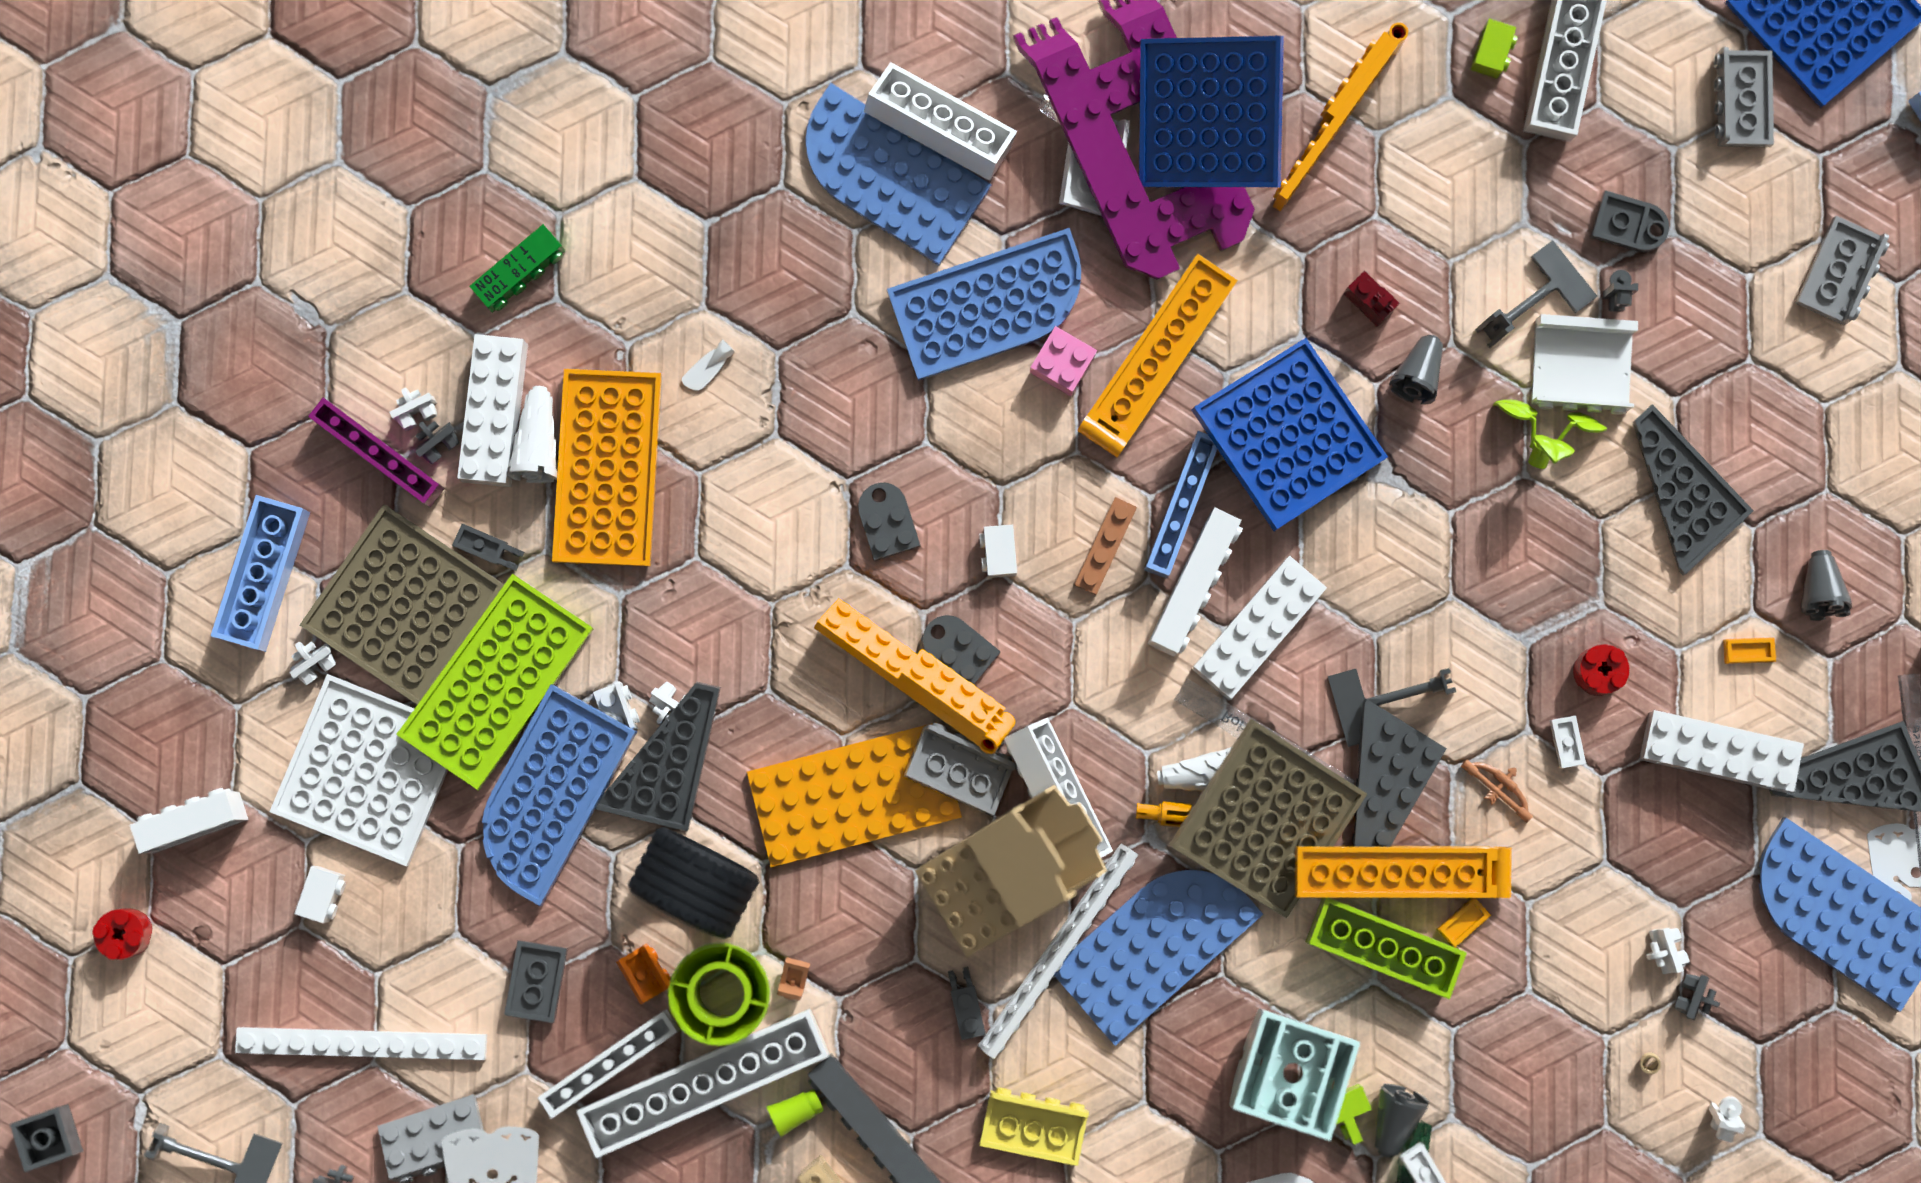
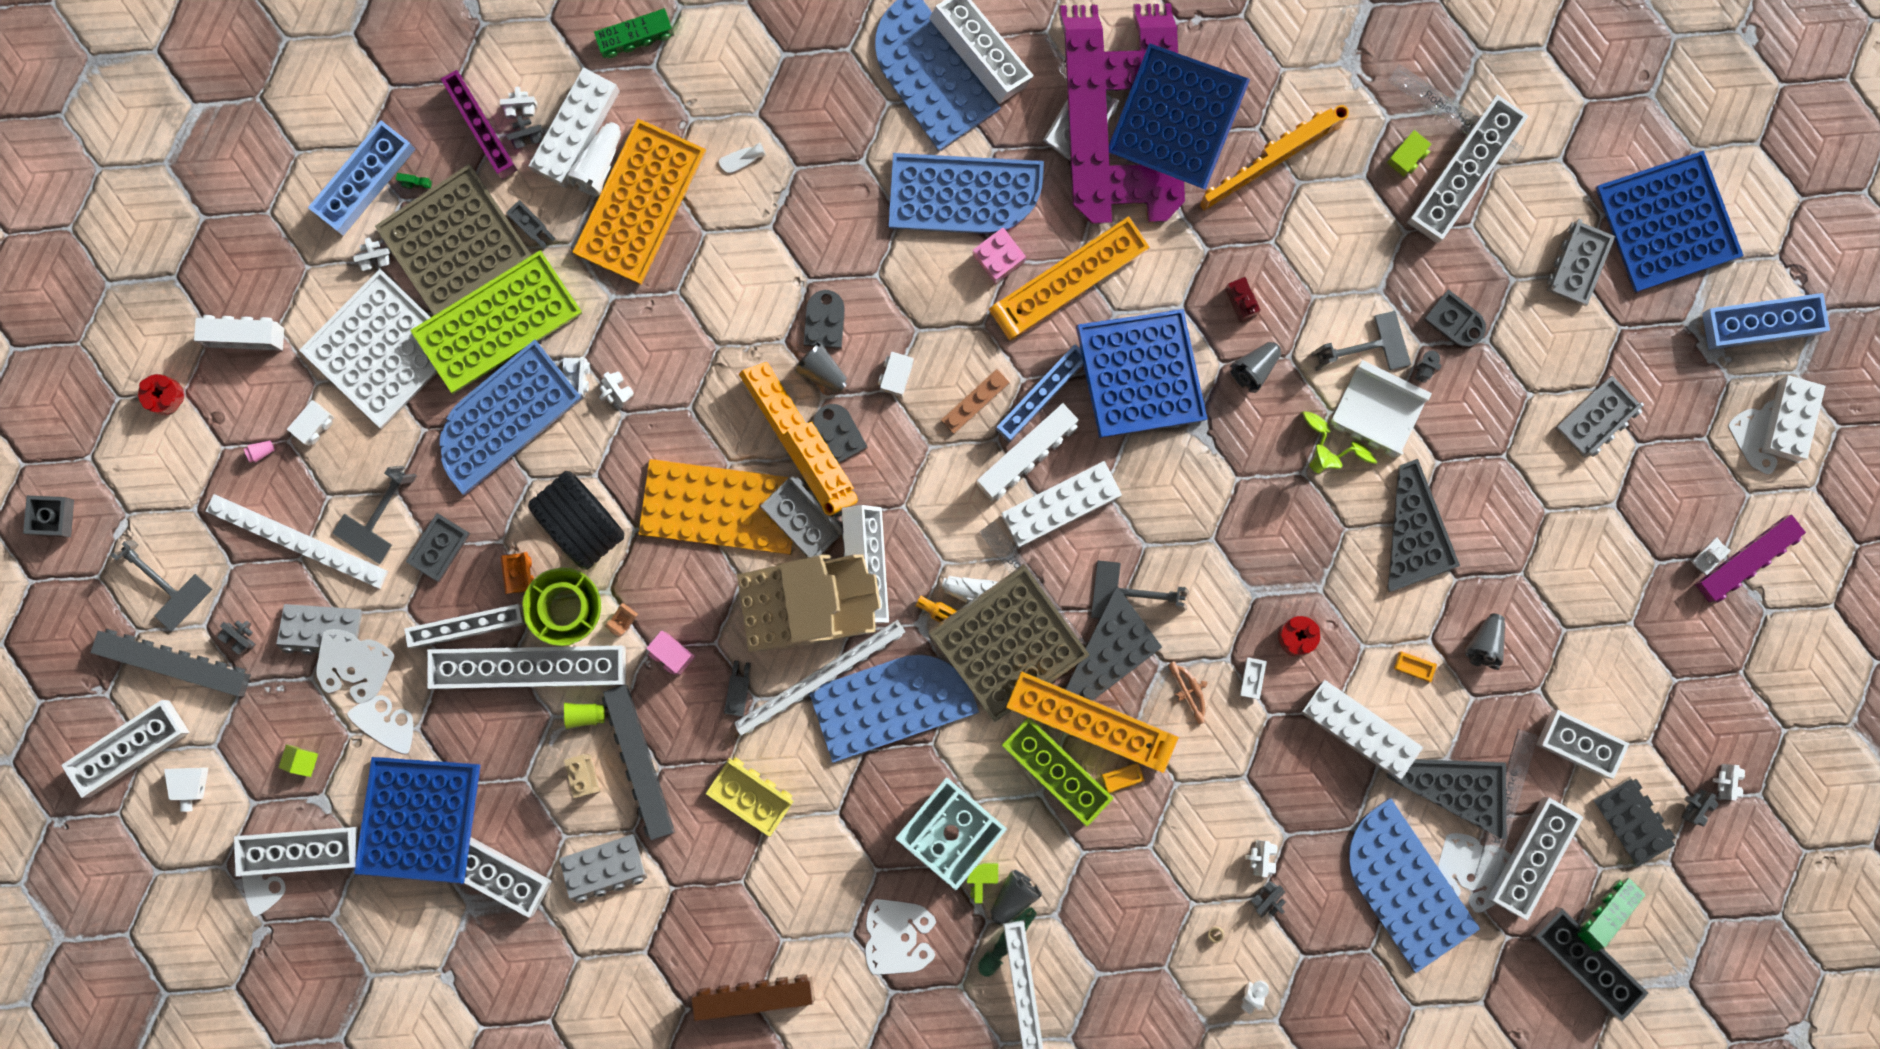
camera: 25 degrees right, 0 degrees up
dark grey wing [595,682,721,831] -> none
none -> bright pink cone [244,441,275,463]
none -> dark grey piece [333,465,417,564]
none -> green plate [396,173,432,189]
none -> bright pink brick [646,630,695,675]
none -> dark grey cone [794,341,847,393]

